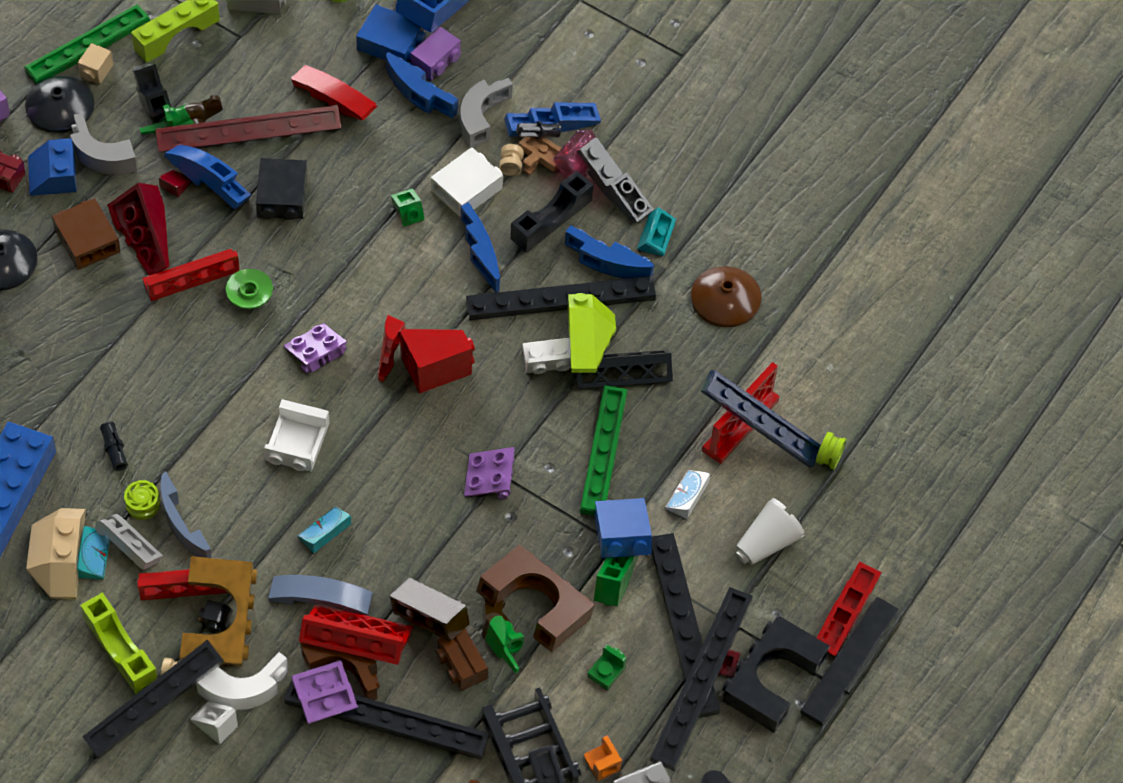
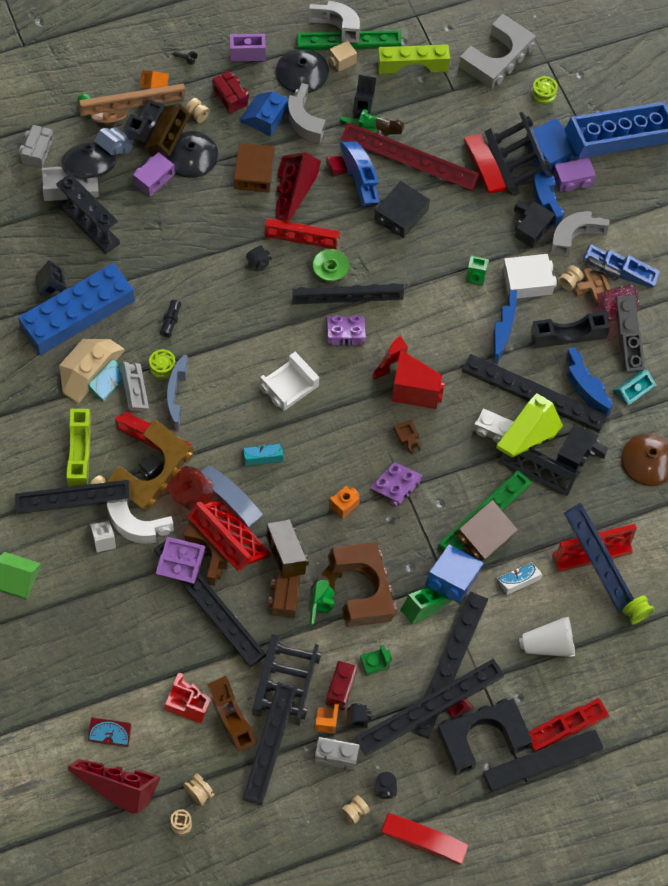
camera: 35 degrees right, 5 degrees up
none -> clear red brick [168,466,214,511]
none -> black plate [246,245,272,271]
none -> black plate [292,283,404,305]
none -> light grey arch [309,1,360,43]
none -> dark red brick [325,661,357,710]
none -> orange brick [329,486,360,519]
none -> black plate [347,703,372,728]
none -> reddish brown plate [393,420,421,455]
none -> brick [454,500,518,561]
none -> black fence [484,112,552,196]
none -> black hinge [514,200,555,248]
none -> black hinge [556,424,609,470]

